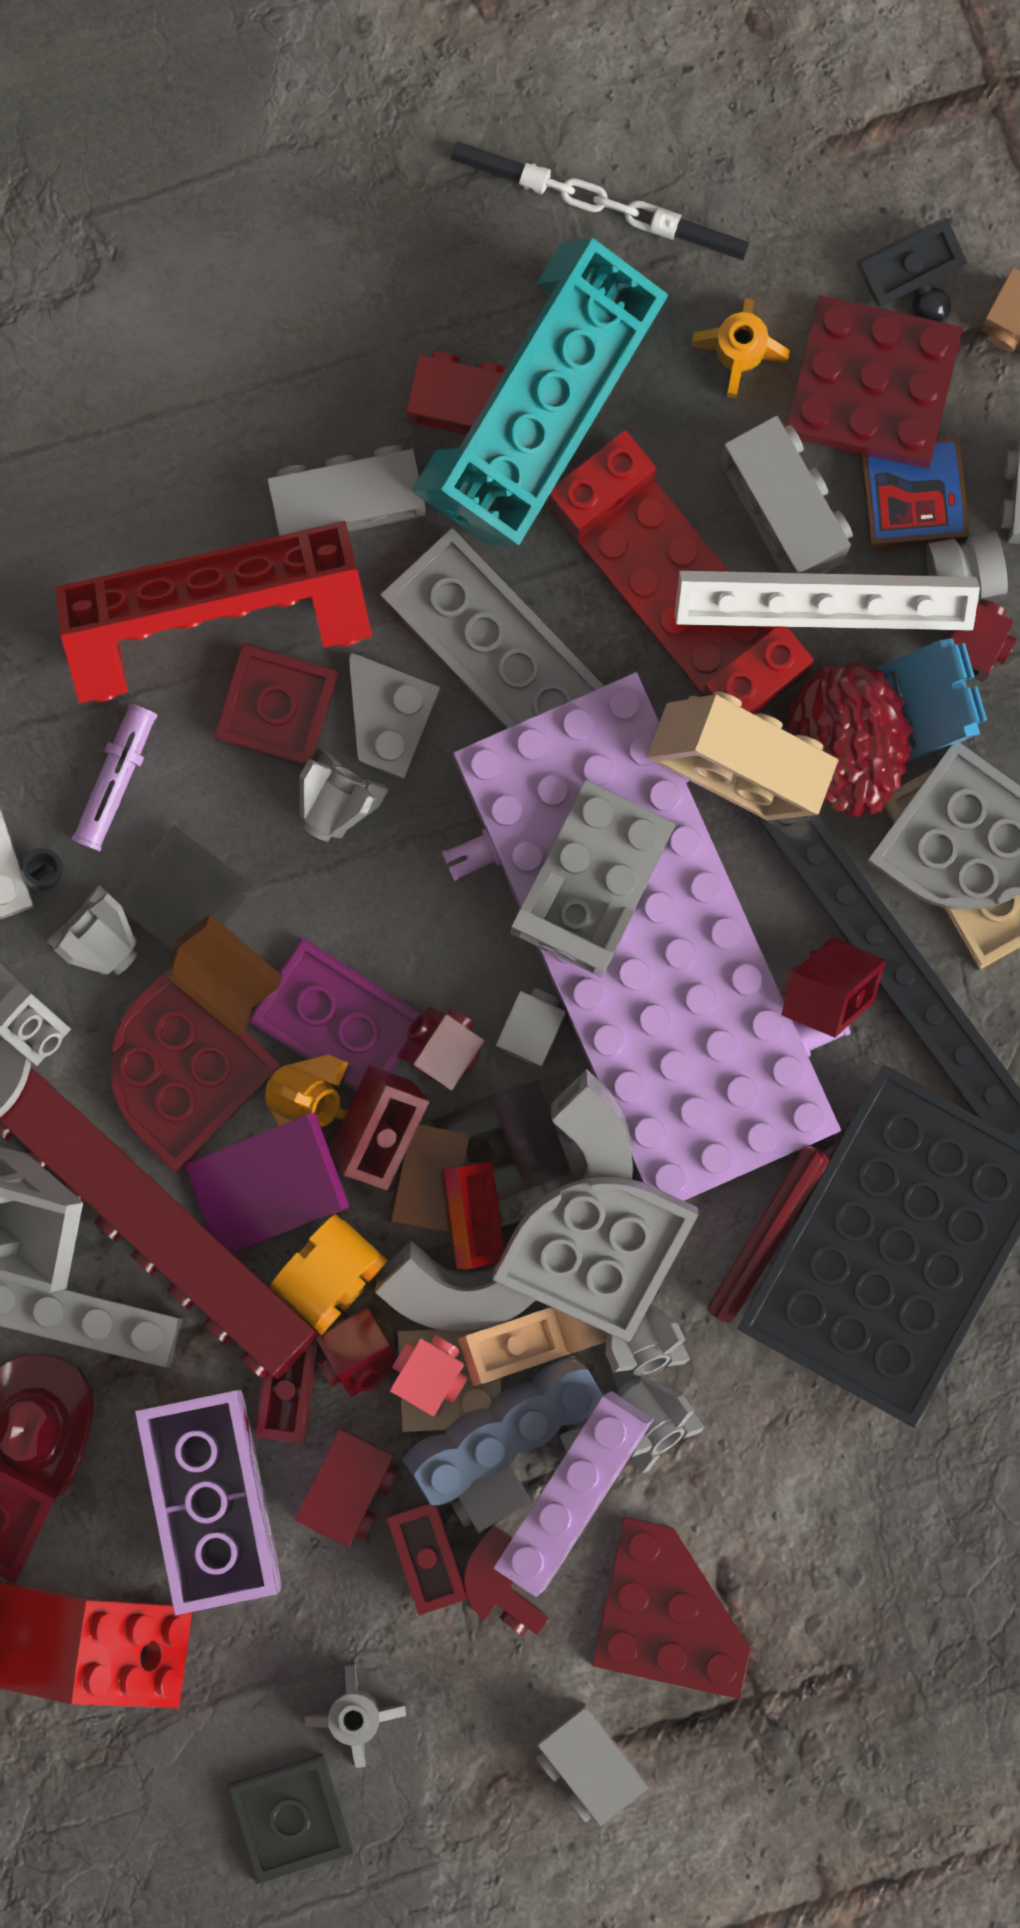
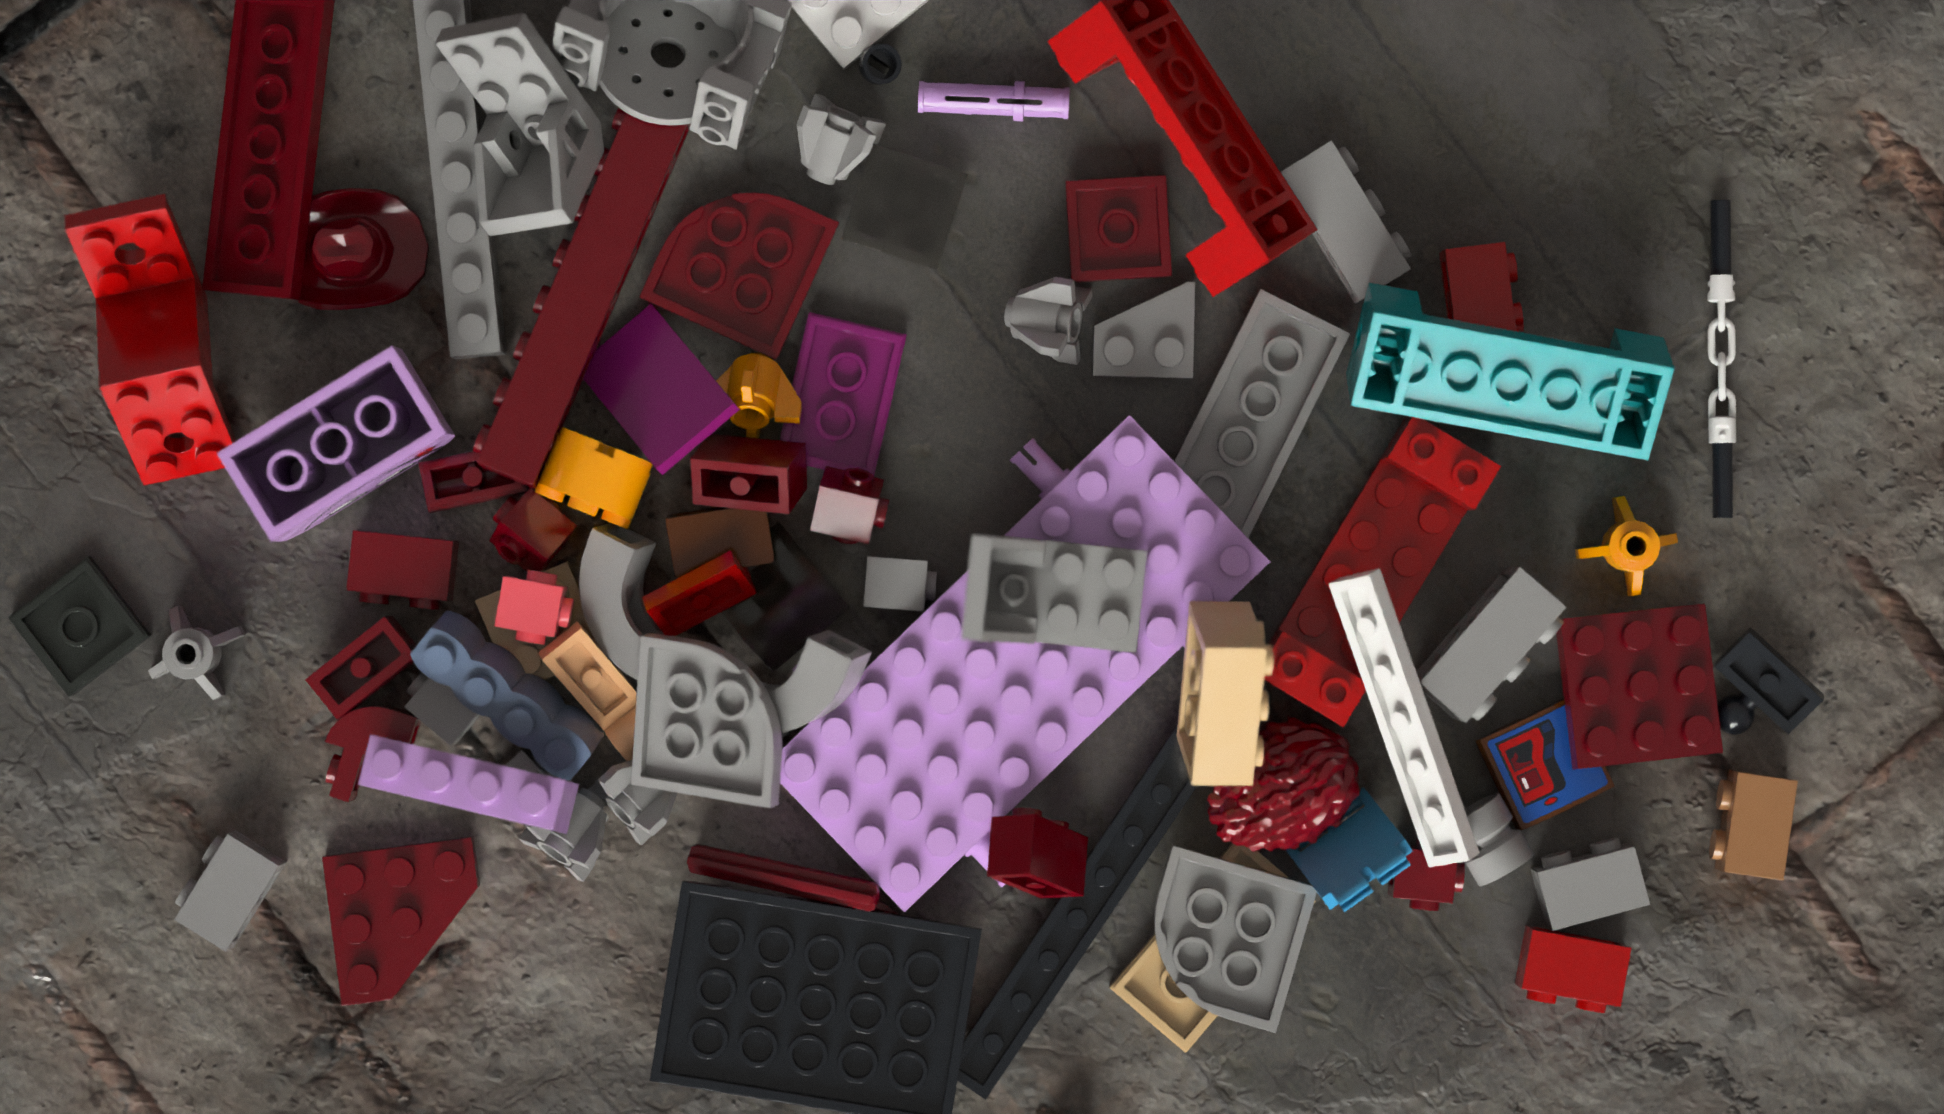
camera: 70 degrees right, 5 degrees up
reddish brown panel [166,914,282,1036] -> none

